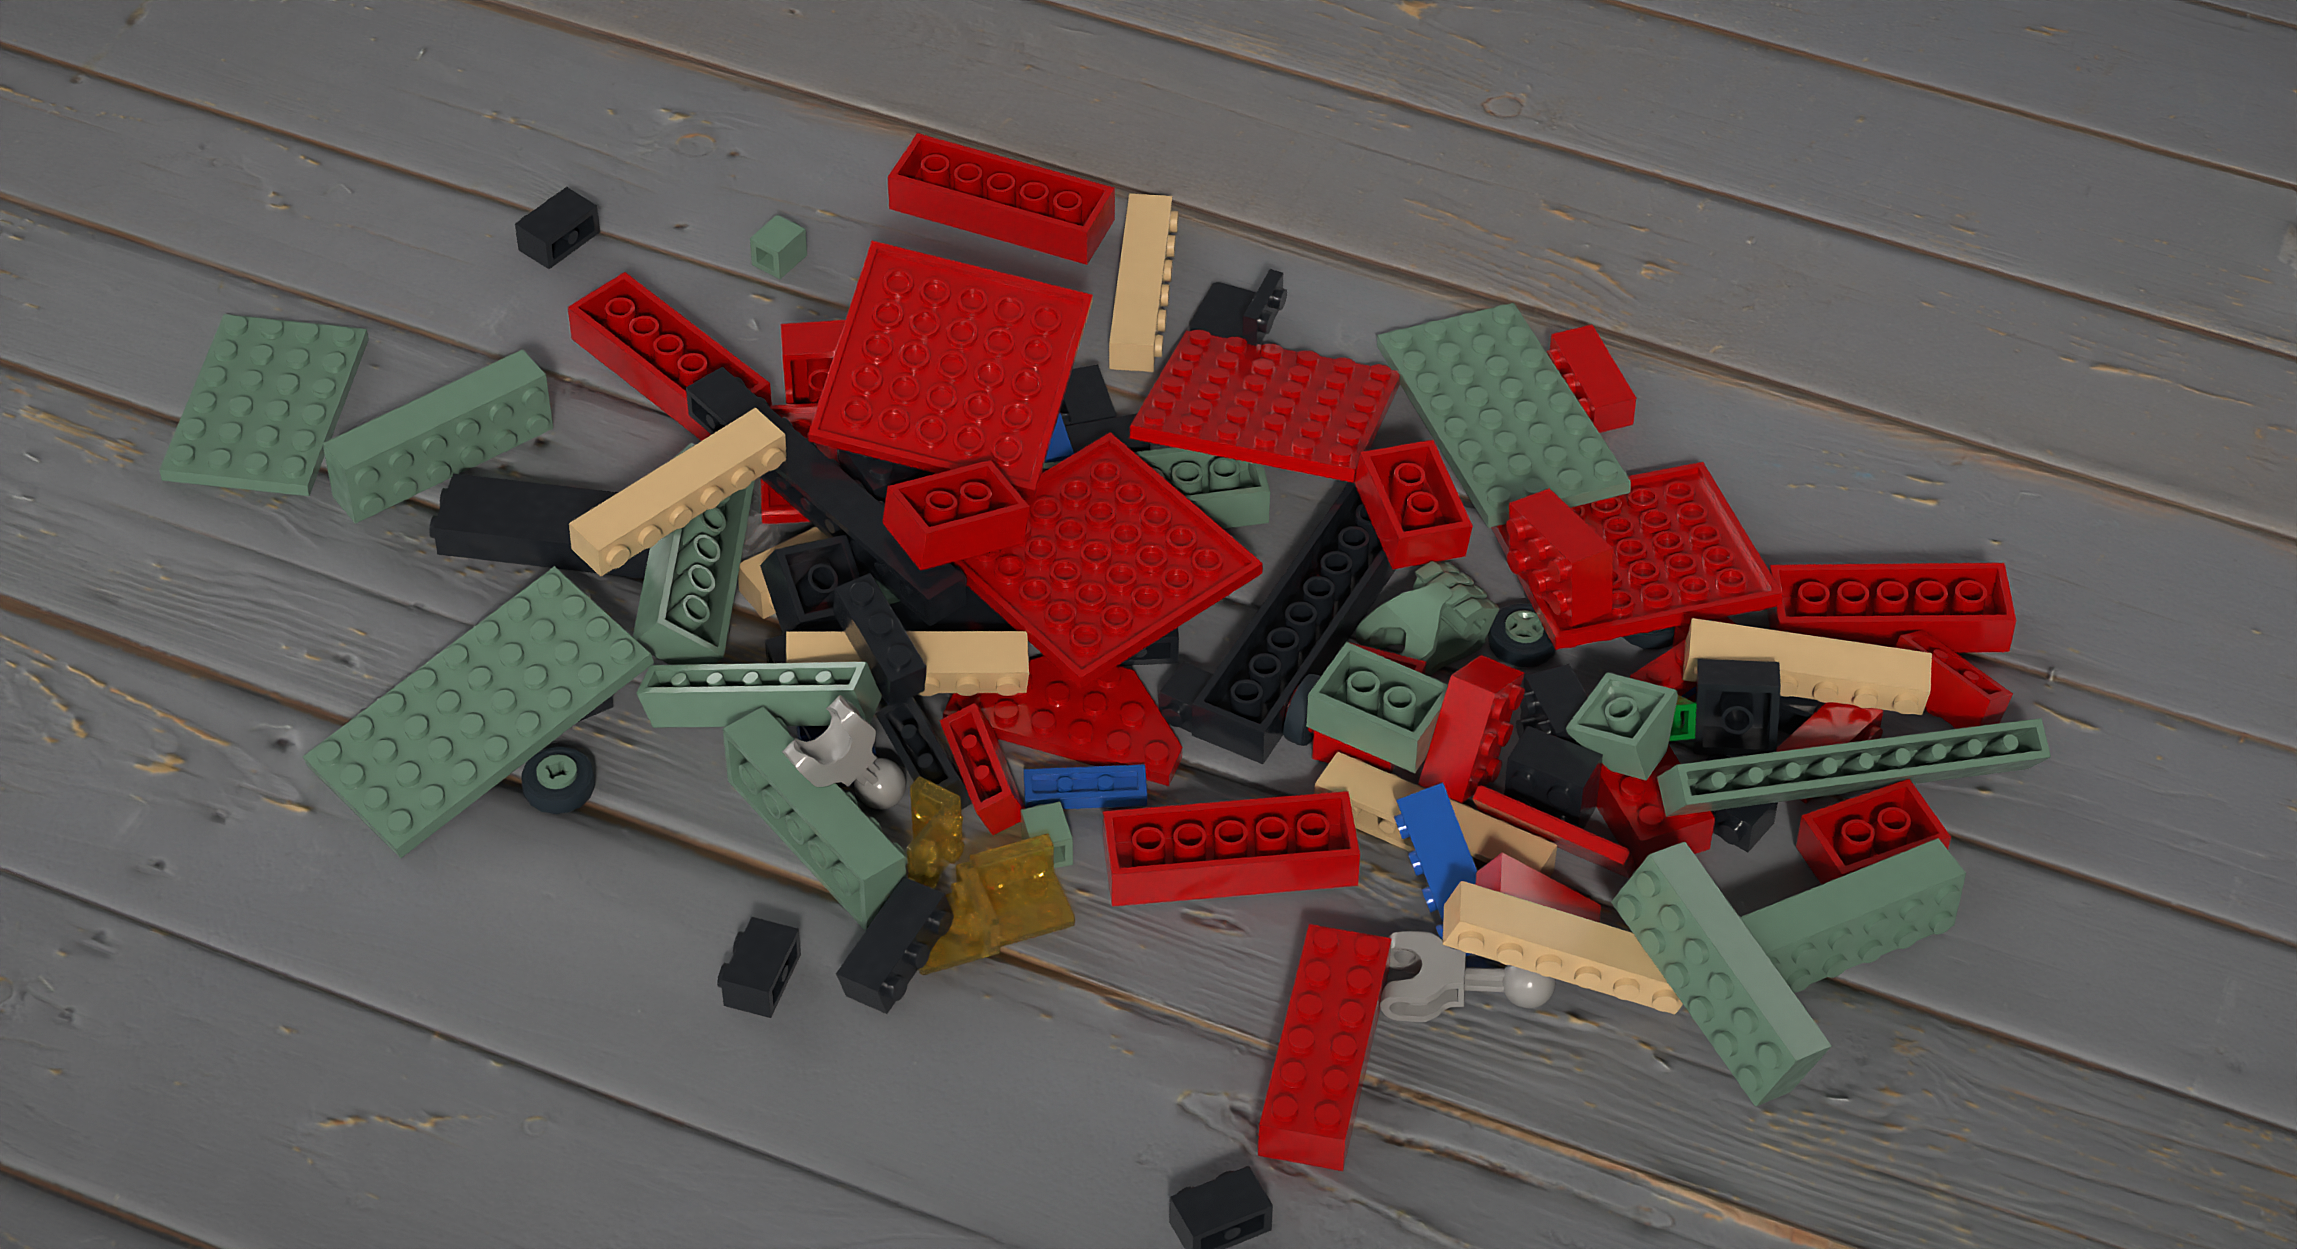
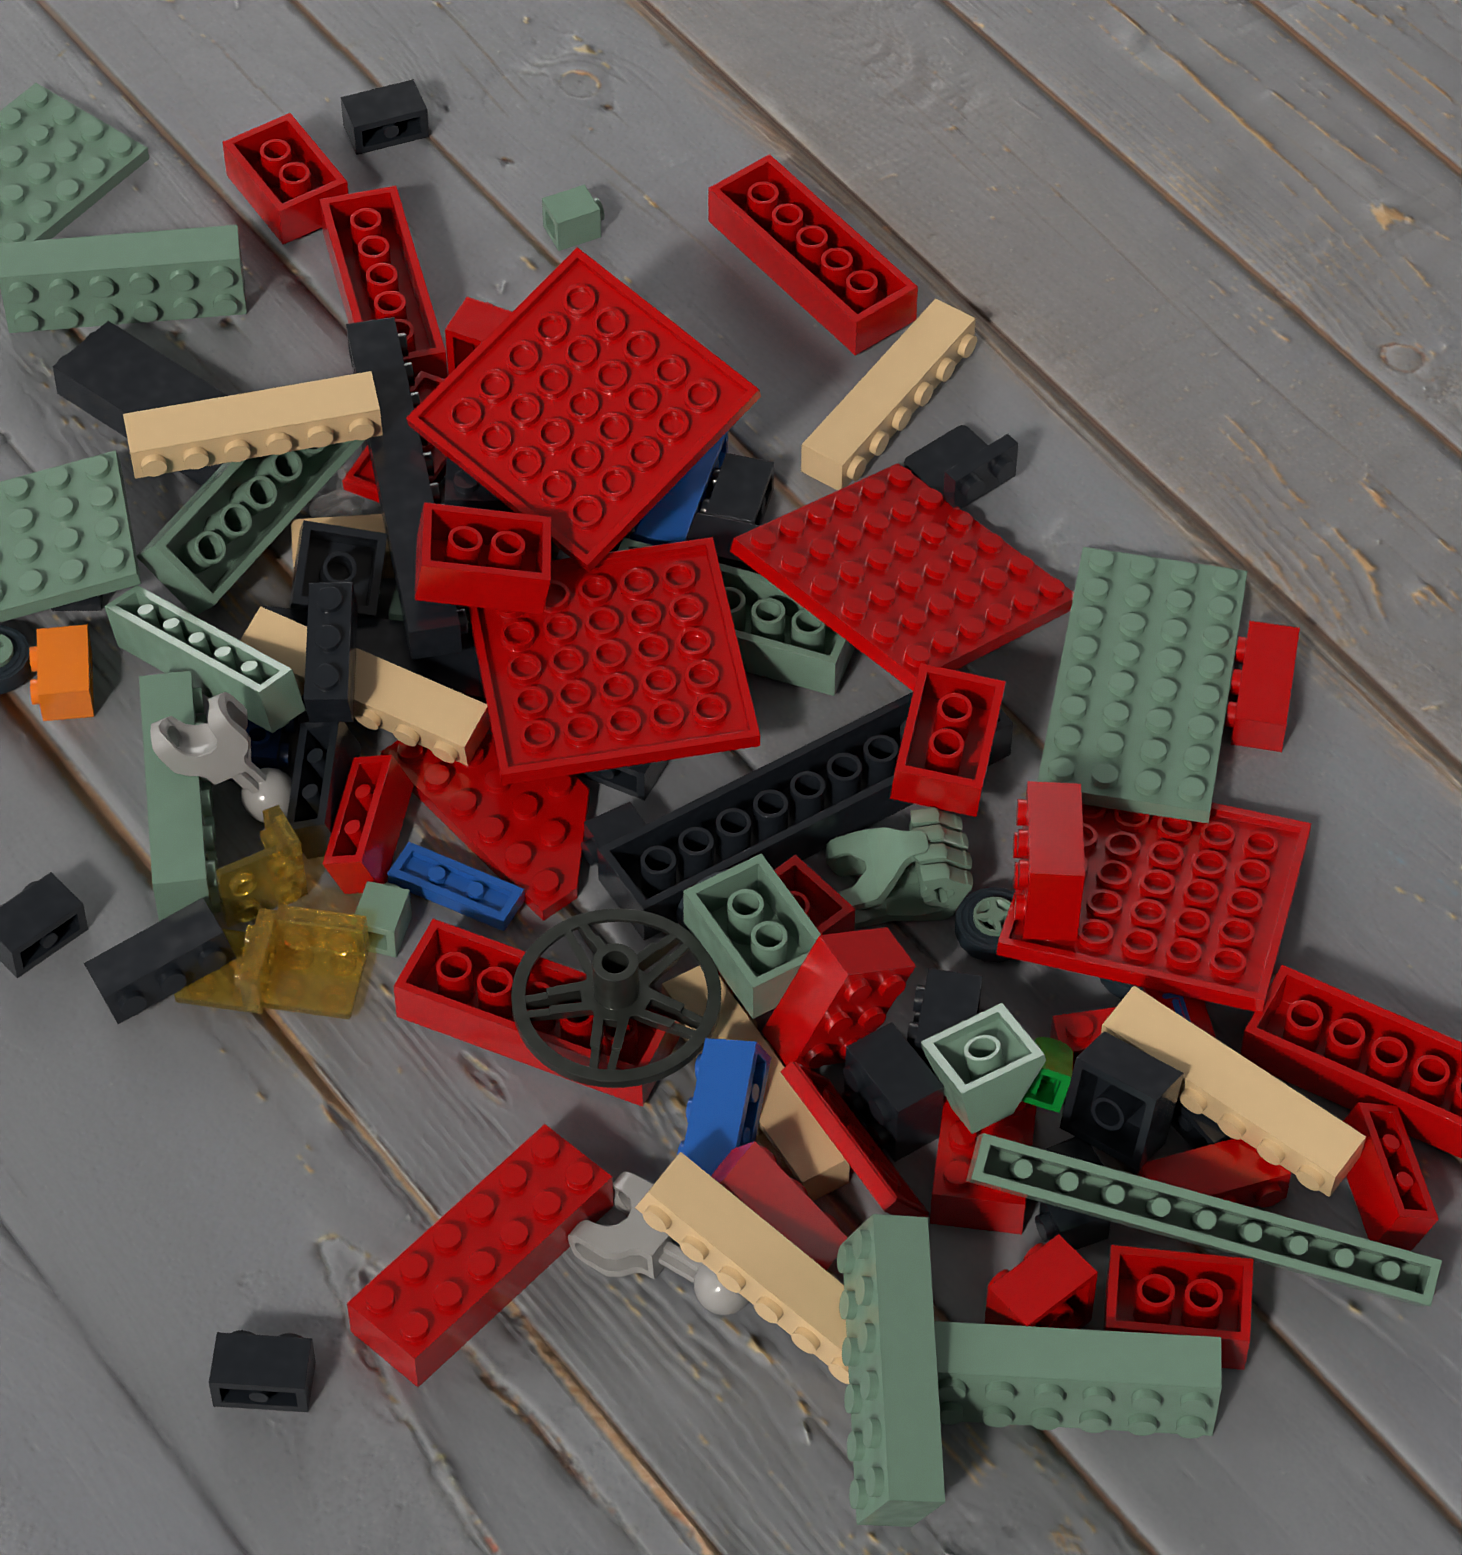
camera: 30 degrees right, 5 degrees up
none -> orange brick [29,624,94,721]
none -> red brick [222,113,349,245]
none -> pearl dark grey wheel [511,908,721,1088]
none -> red brick [984,1234,1098,1329]

